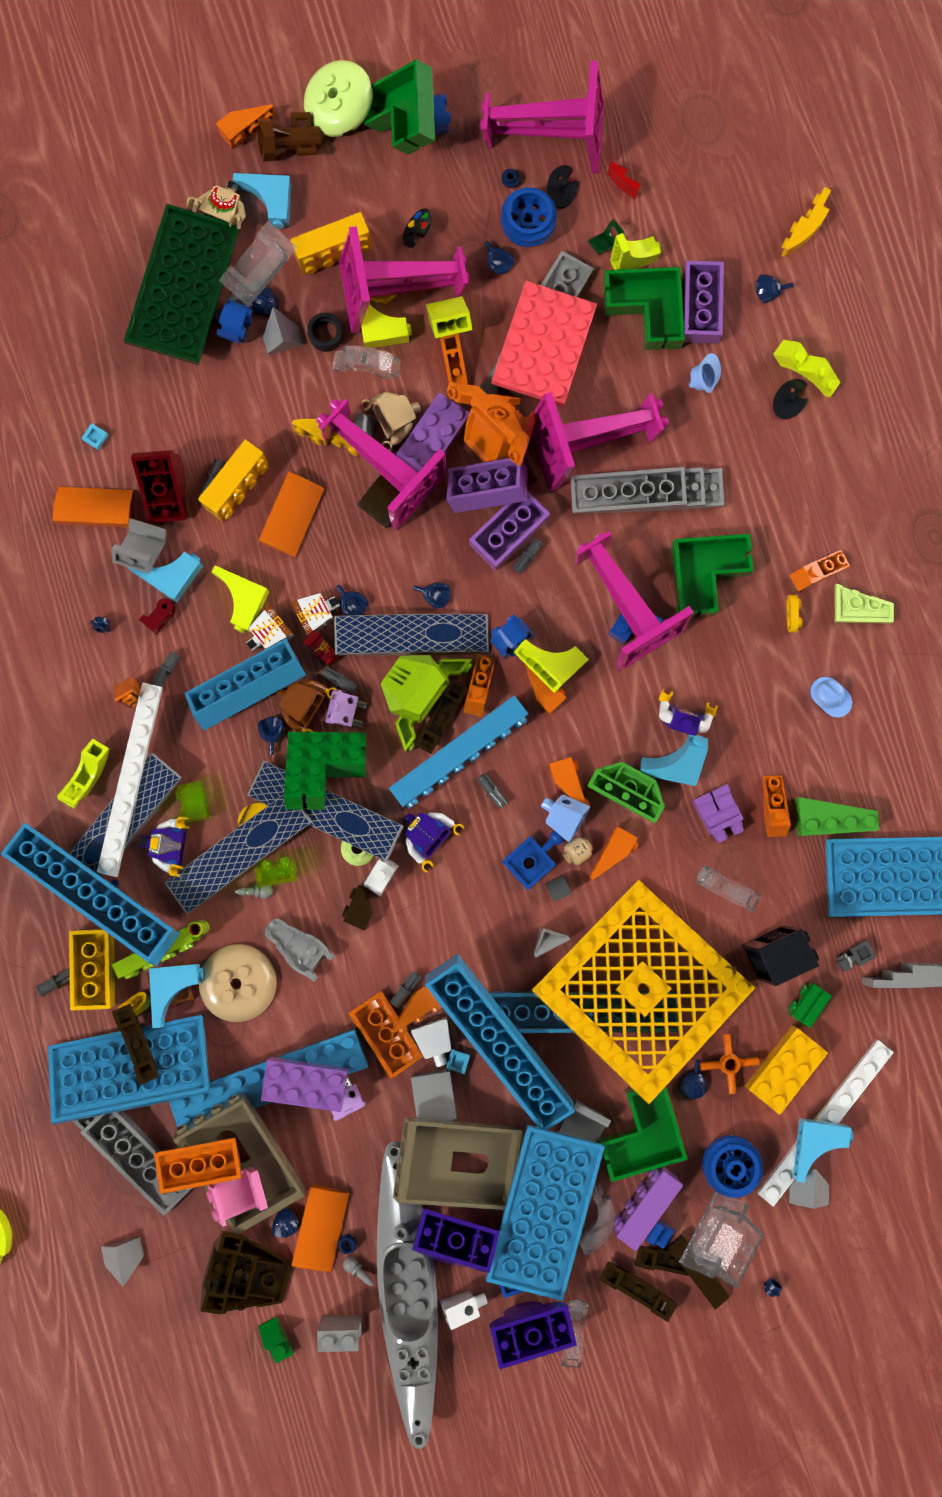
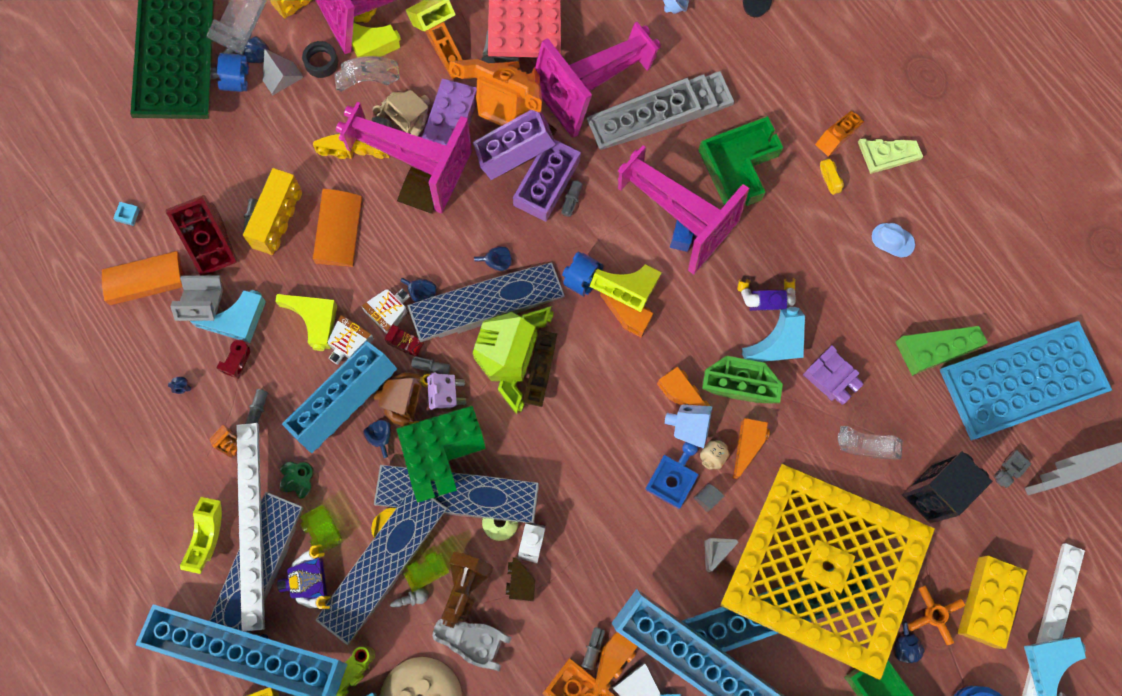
camera: 20 degrees left, 10 degrees down
dark azure brick [389,695,528,809] -> none
torso [403,812,464,872] -> none
orange slope [464,654,496,717] -> none
dark grey axle [477,773,508,809] -> none
orange slope [763,775,791,837] -> none
green brick [787,982,832,1028] -> none
none -> dark green plate [280,462,314,499]
none -> reddish brown piece [441,551,494,629]

